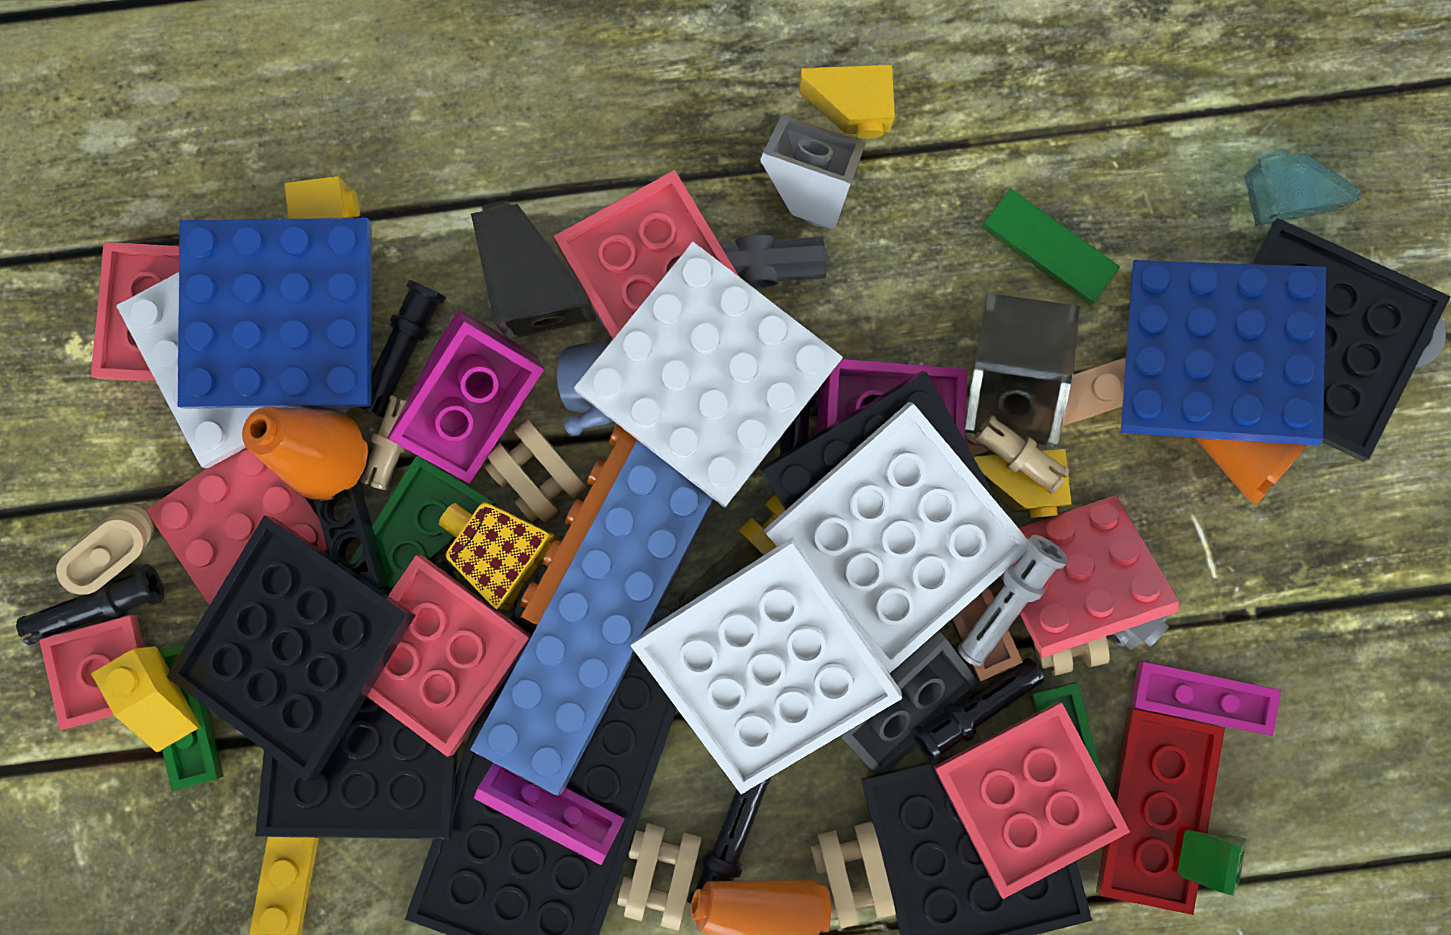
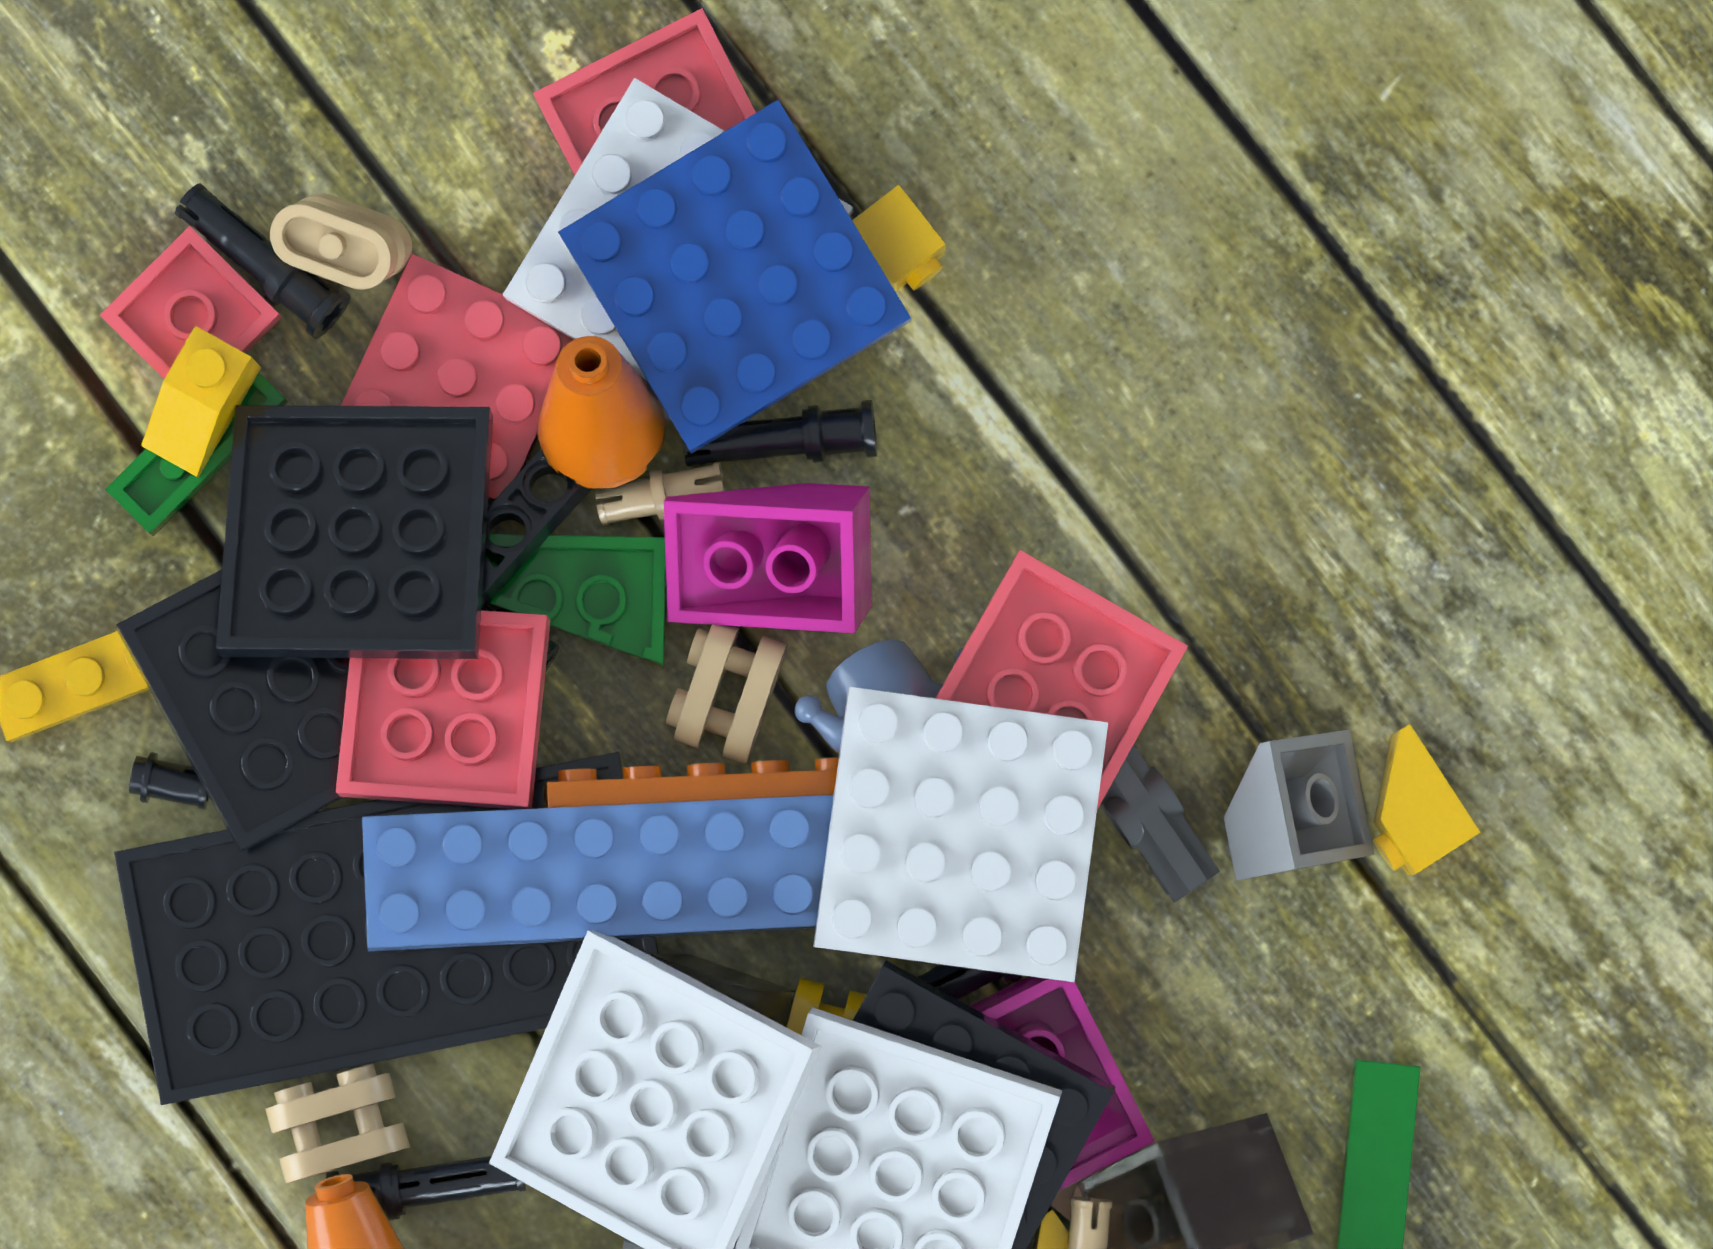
camera: 60 degrees right, 0 degrees up
yellow torso [439,502,559,610] -> none
clear smoke slope [471,201,596,339] -> none
dark pink plate [474,762,625,865] -> none
none -> black pin [129,752,209,810]

